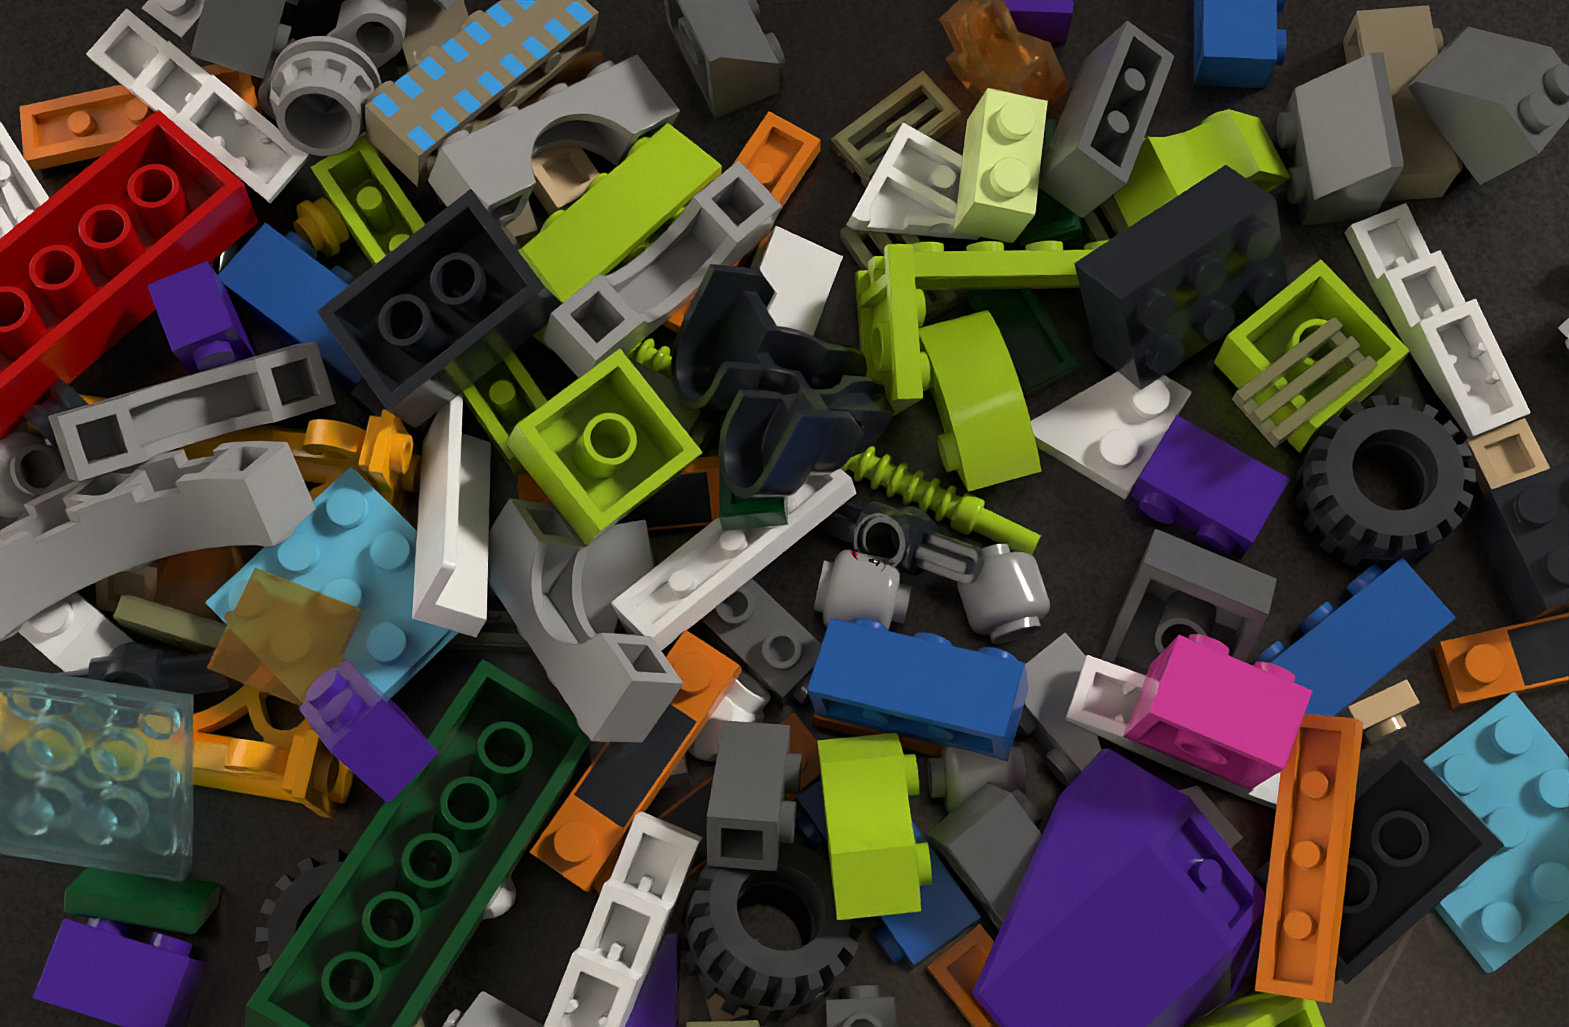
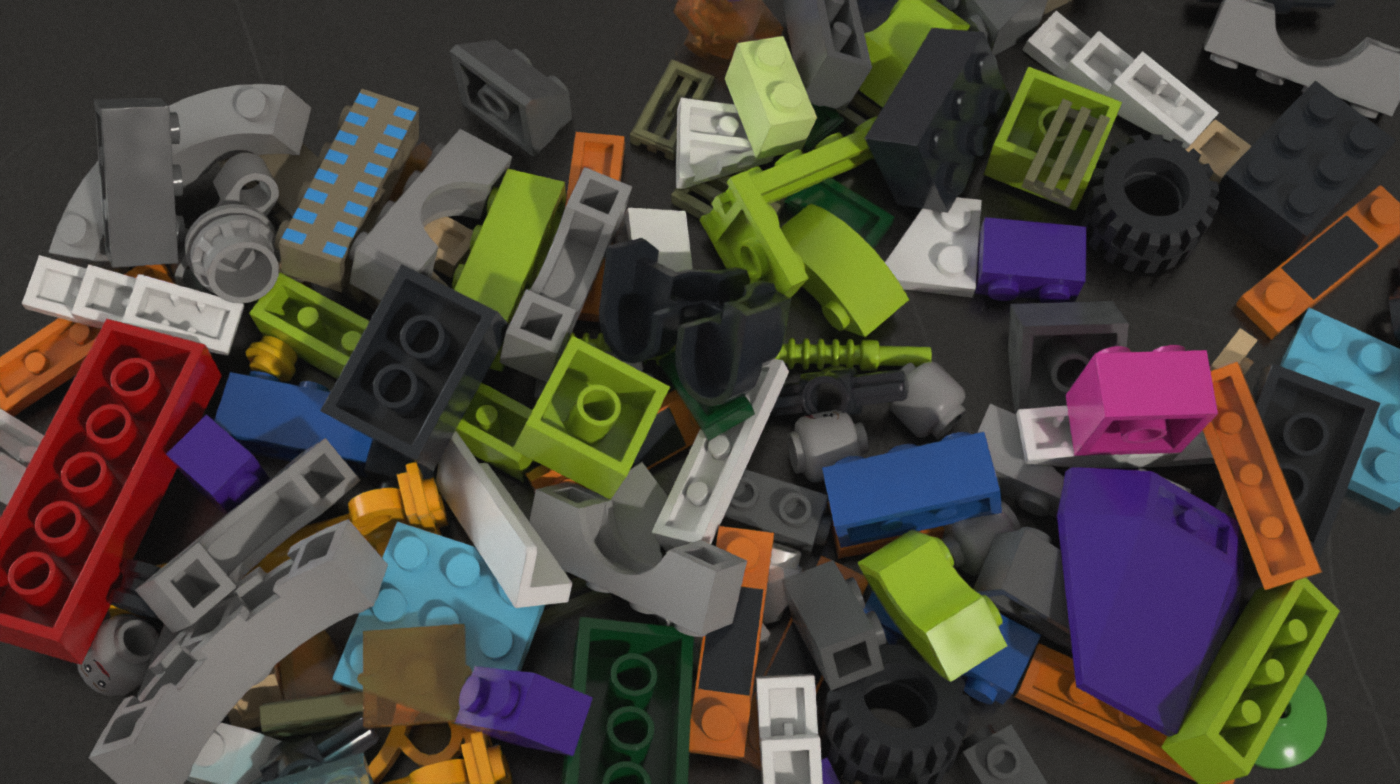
camera: 30 degrees left, 5 degrees down
blue brick [1250,558,1456,716] -> none

